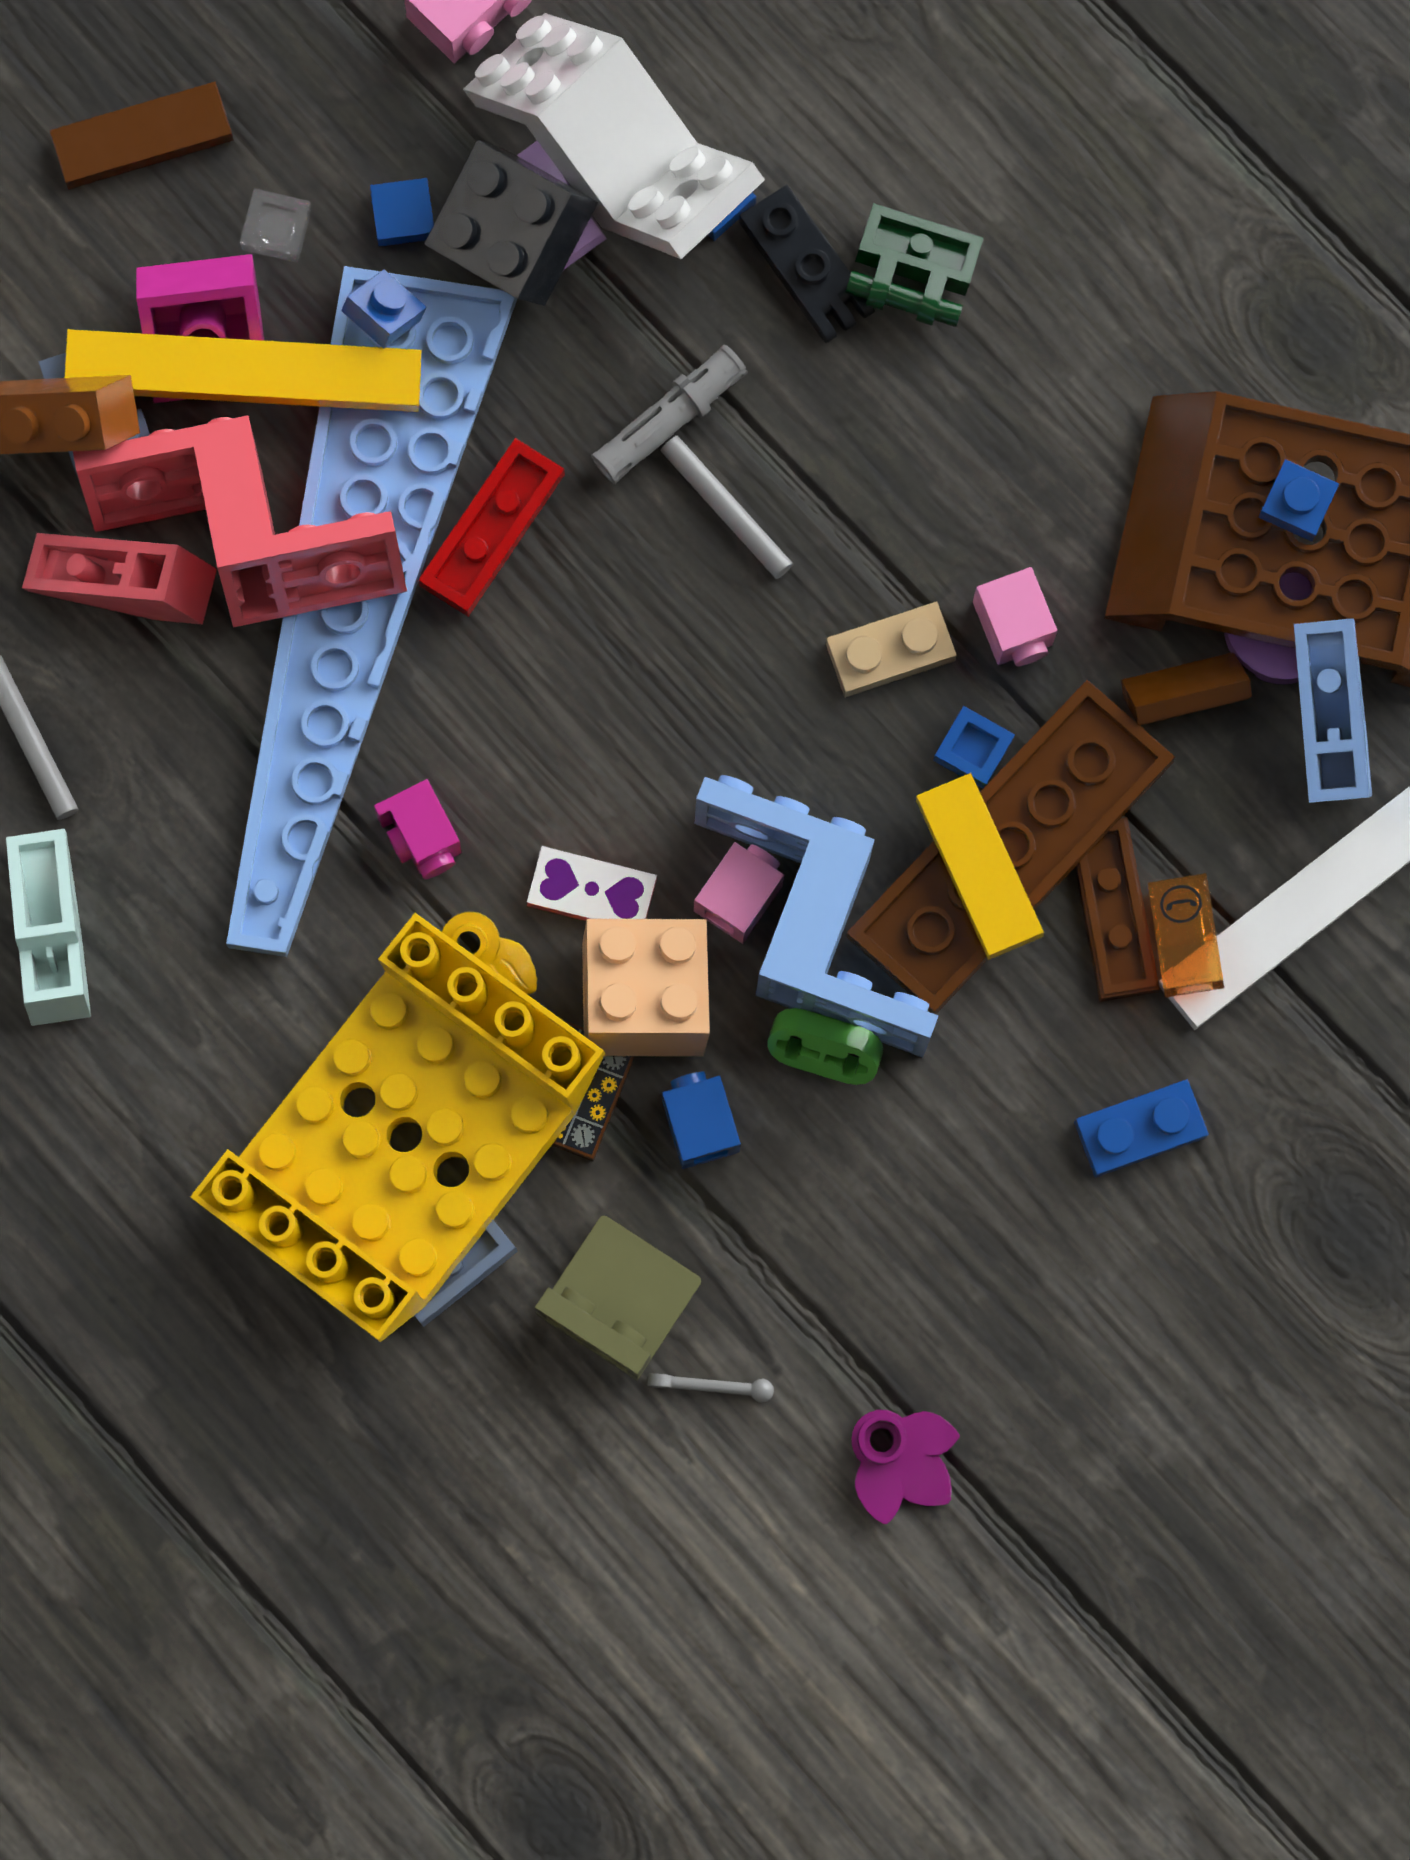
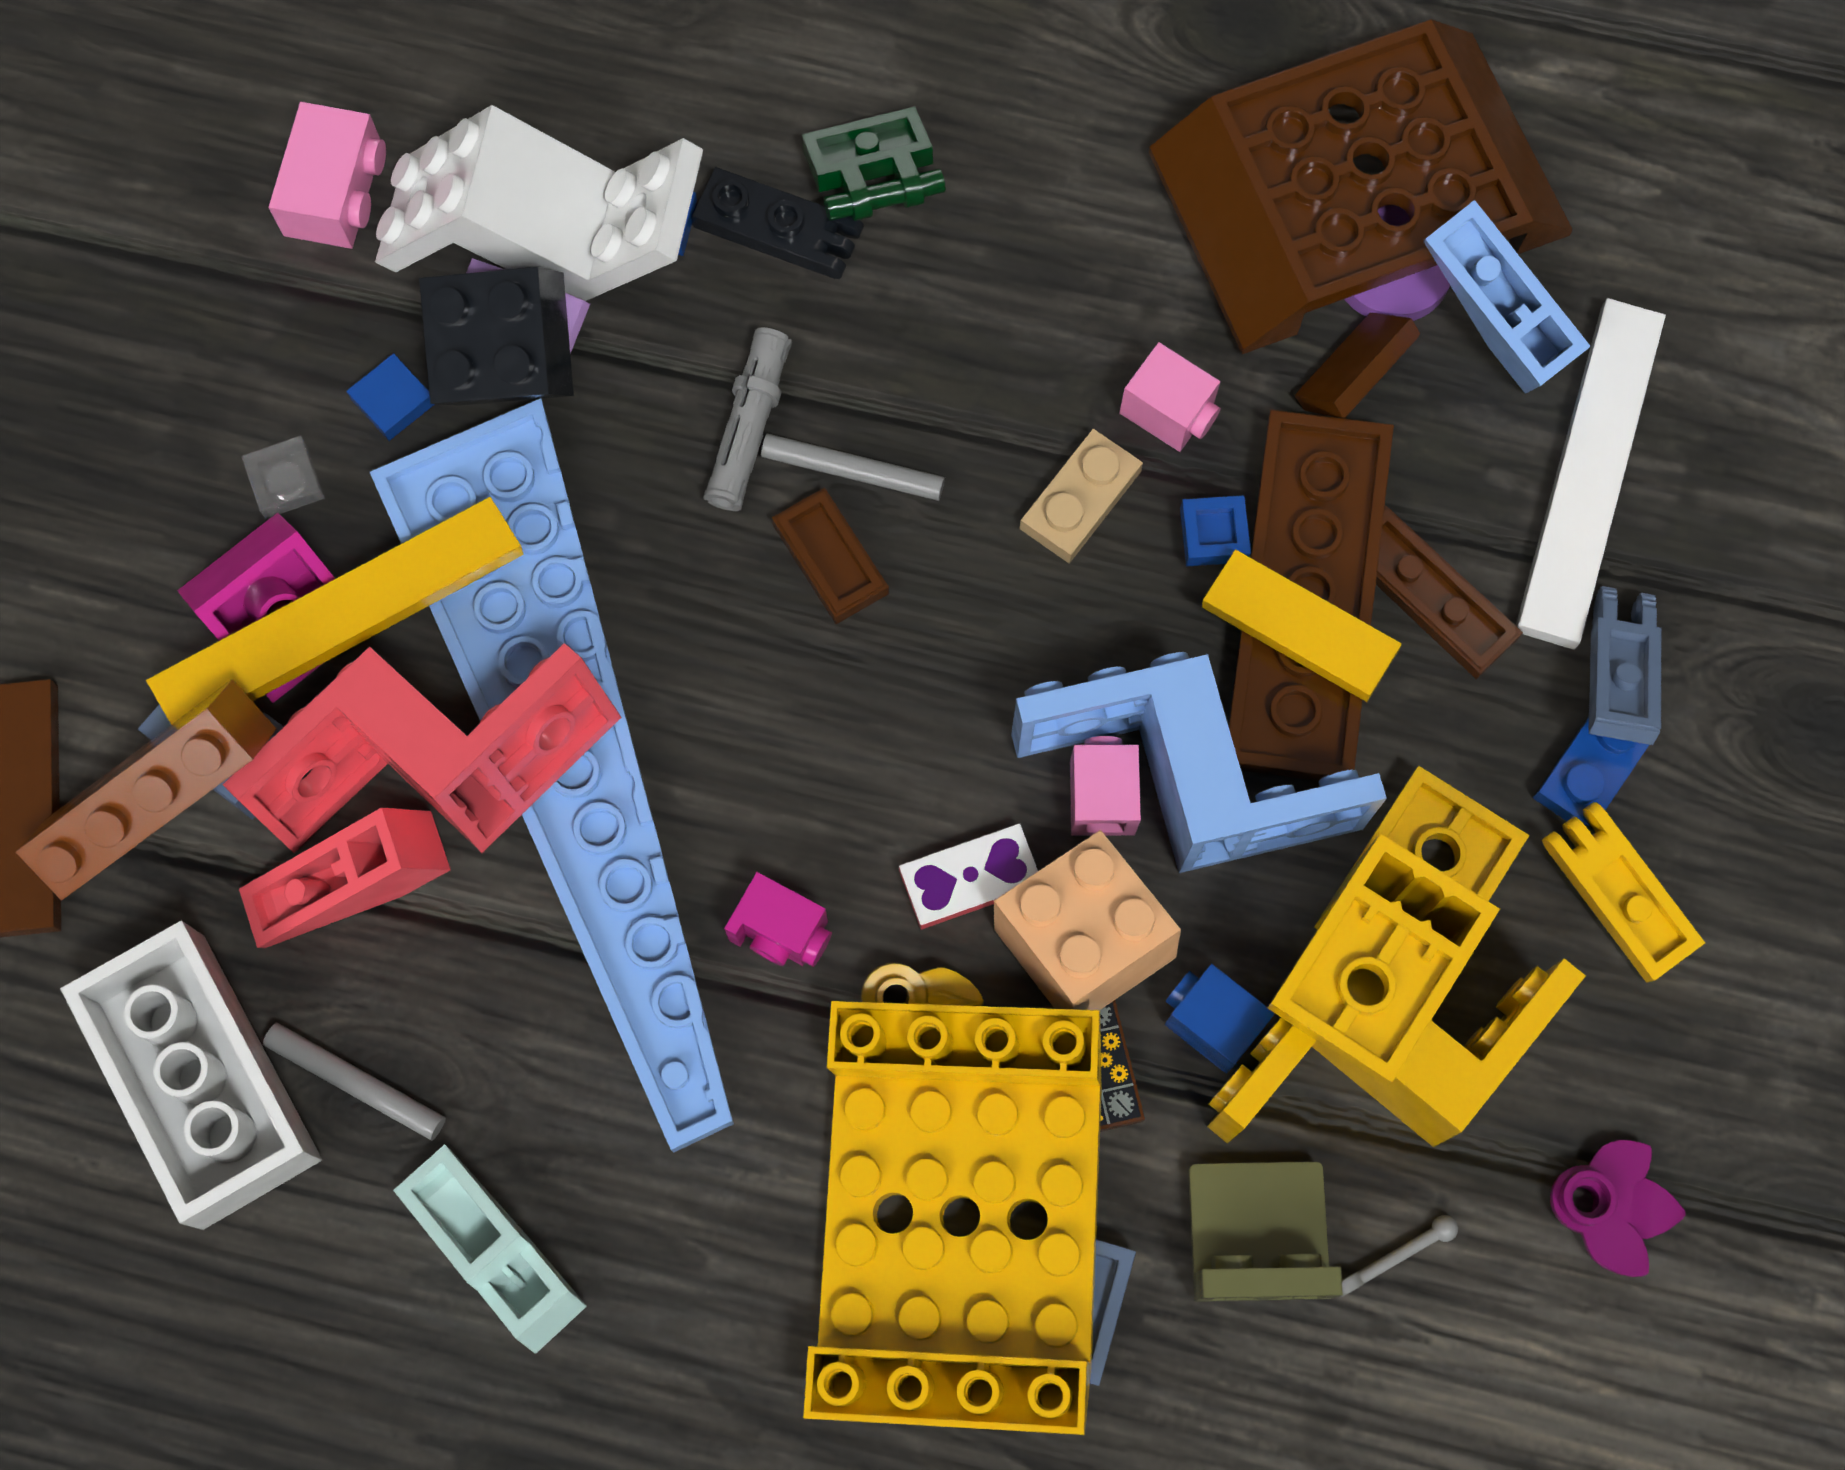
camera: 30 degrees left, 5 degrees down
reddish brown tile [49,81,234,189] -> none
plate [341,270,427,349] -> none
red plate [418,438,565,617] -> none
bright green beam [768,1008,883,1085] -> none
clear orange tile [1148,873,1225,998] -> none
blue plate [1258,459,1339,542] -> none
none -> reddish brown tile [772,488,889,624]
none -> yellow bracket [1207,958,1586,1147]
none -> yellow bracket [1268,765,1530,1086]
none -> yellow hinge [1542,802,1705,983]
none -> sand blue hinge [1589,586,1661,745]

